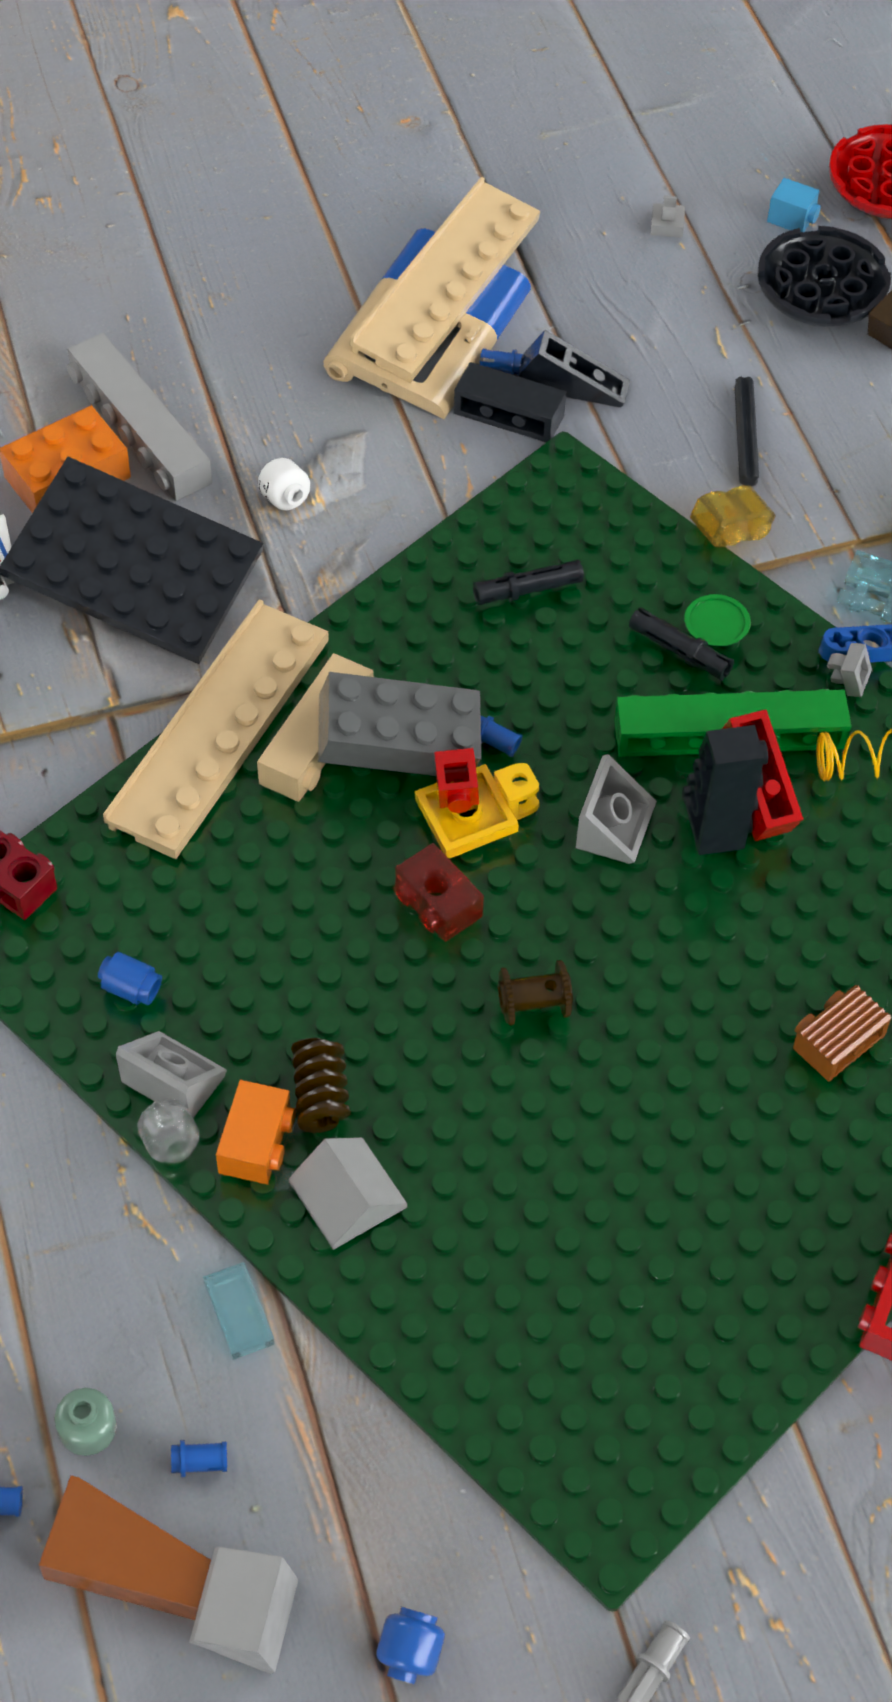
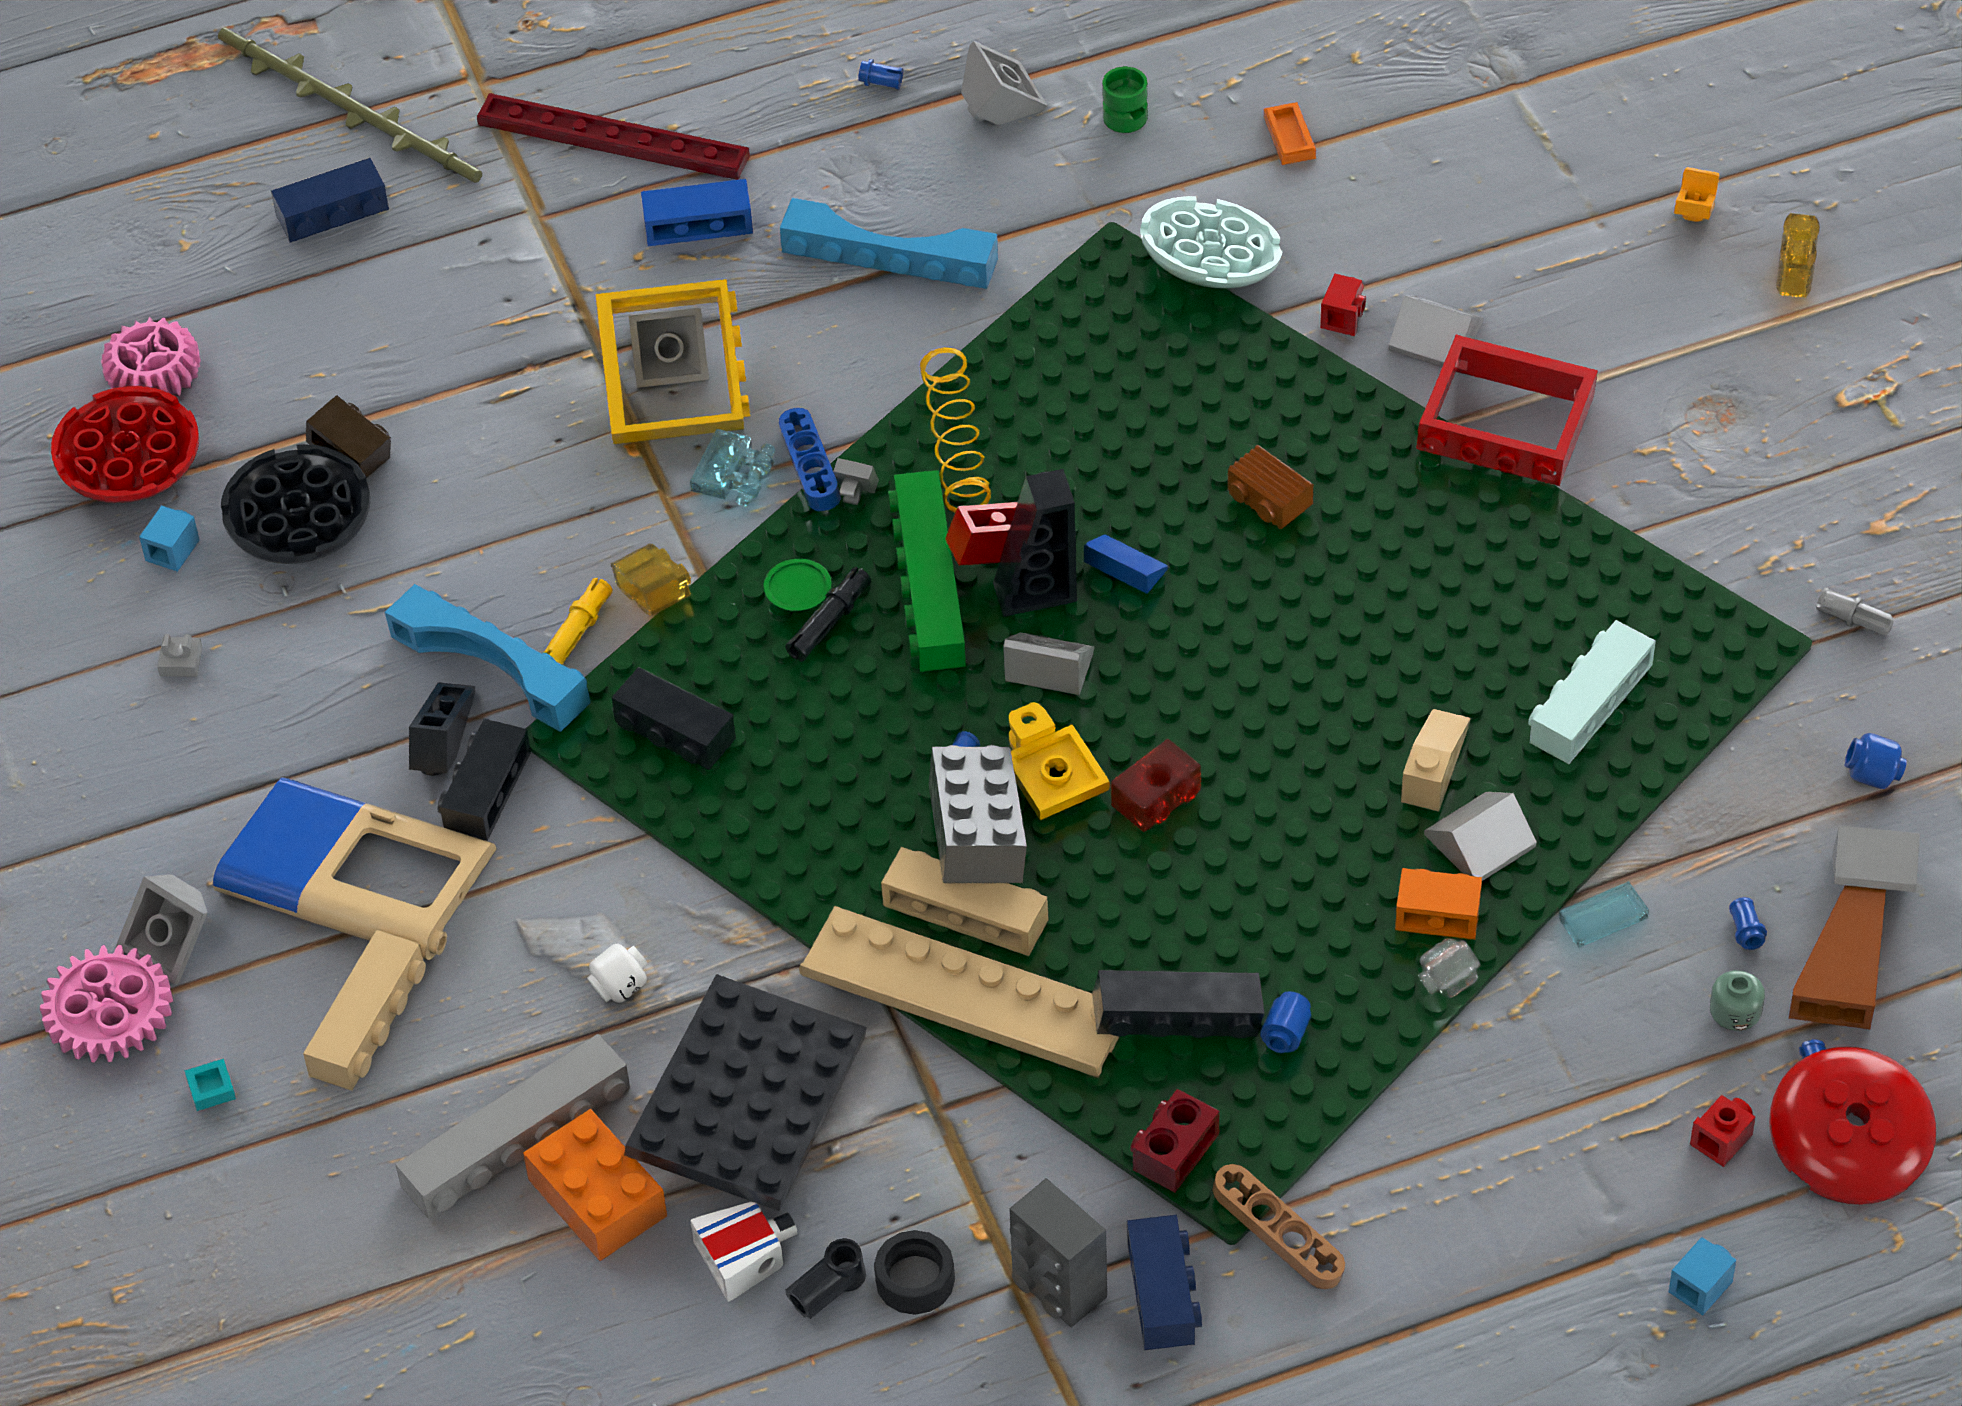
camera: 90 degrees left, 5 degrees down
light grey slope [116,1031,227,1122] -> none
dark brown piece [291,1038,351,1133] -> none
tan plate [349,177,541,383] -> none
red brick [434,748,479,813] -> none
black pin [473,559,584,606] -> none
blue pin [480,348,523,375] -> none
dark brown hose [498,960,573,1025] -> none
black axle [734,376,759,487] -> none
none -> bright pink gear [40,945,173,1063]
none -> light grey slope [115,874,207,984]
none -> teal plate [184,1058,236,1111]
none -> tan brick [303,930,426,1091]
none -> dark azure arch [385,584,591,732]
none -> yellow pin [543,578,613,665]
none -> black brick [611,667,736,770]
none -> blue slope [1084,534,1168,593]
none -> black brick [1092,970,1264,1038]
none -> tan slope [1401,709,1470,811]
none -> light aqua brick [1528,620,1656,764]

